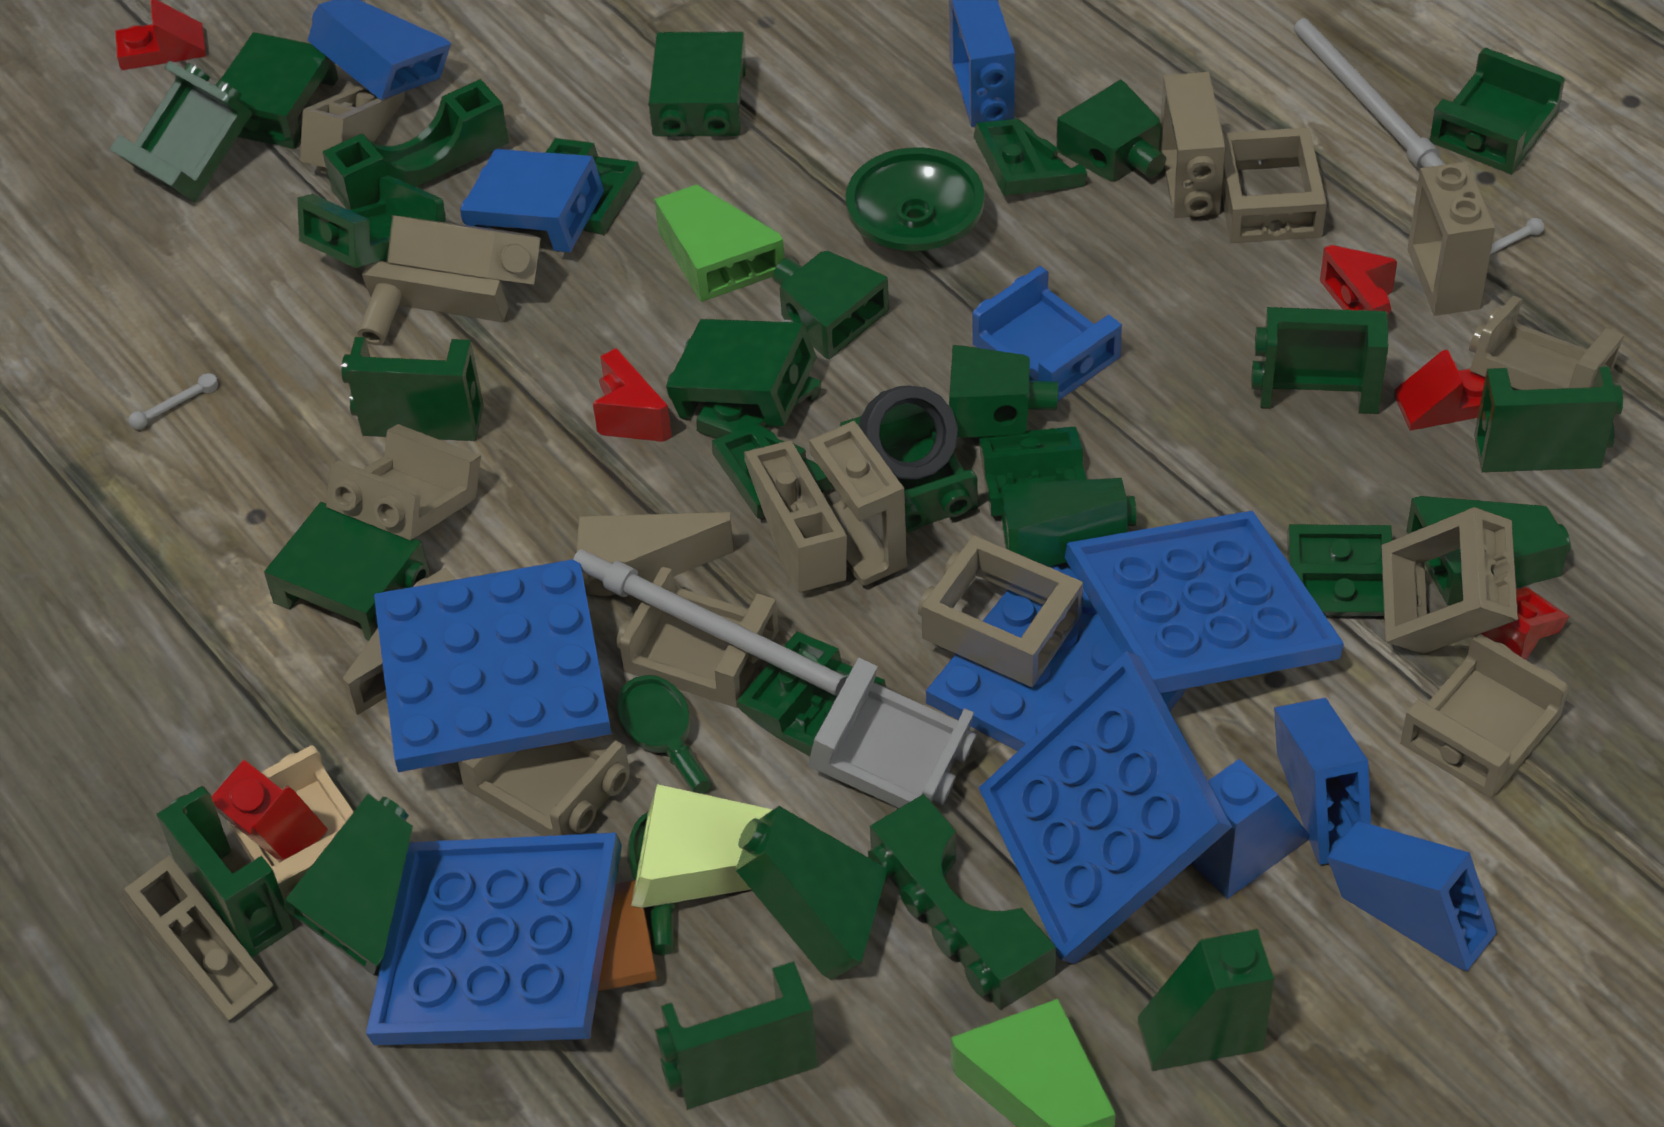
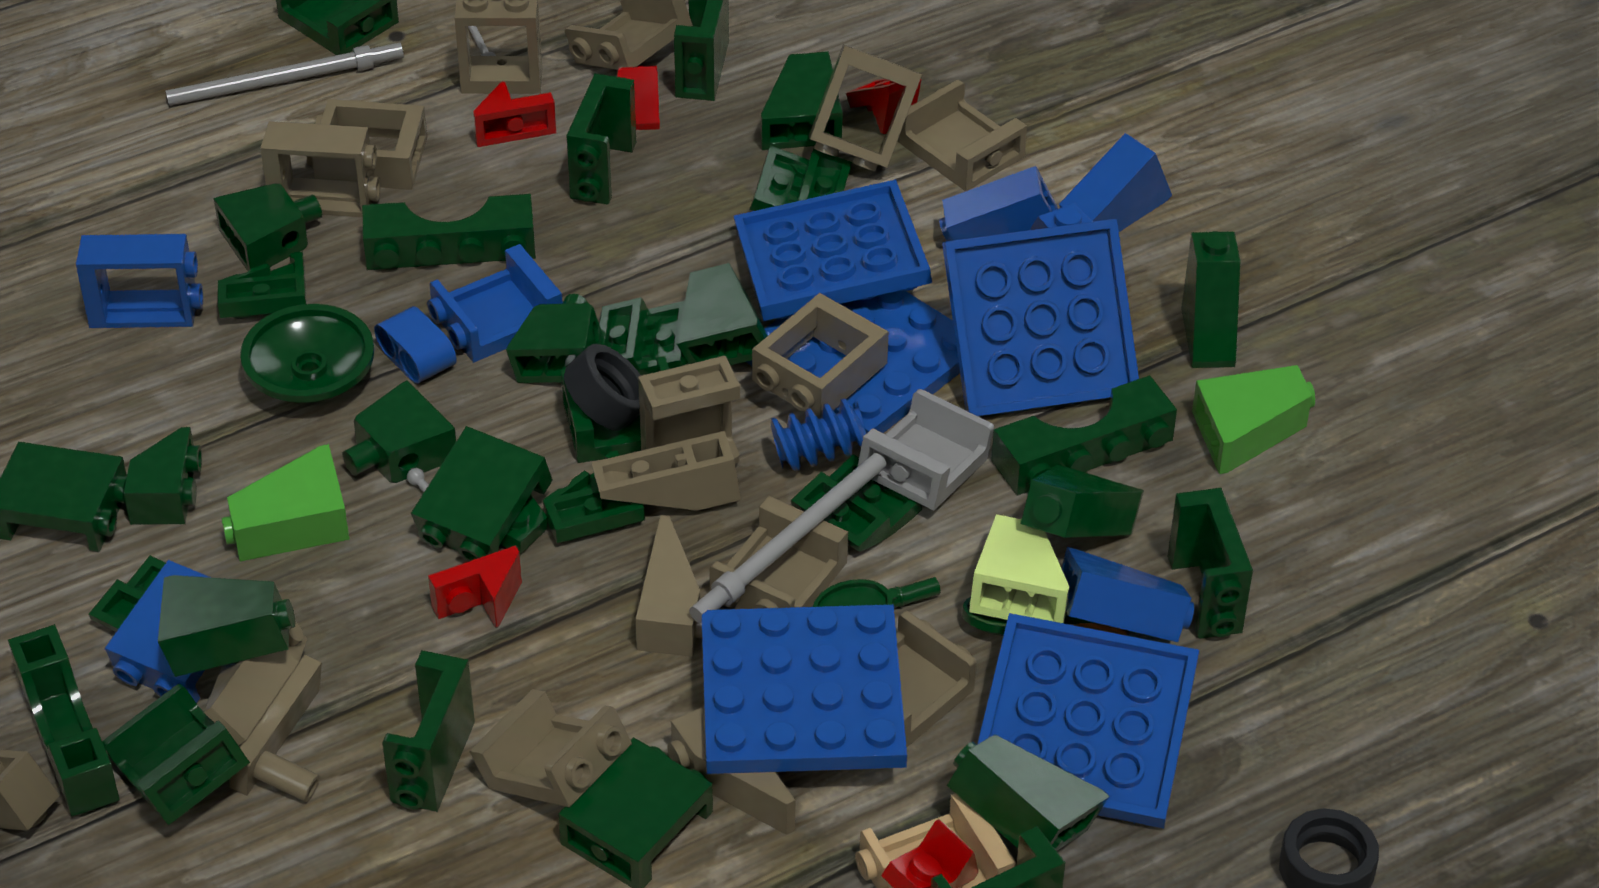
camera: 85 degrees left, 5 degrees down
none -> dark green slope [124,427,202,525]
none -> dark green slope [158,575,296,677]
none -> dark green arch [362,194,536,270]
none -> blue beam [374,306,457,384]
none -> blue piece [771,398,866,471]
none -> blue slope [1061,547,1194,642]

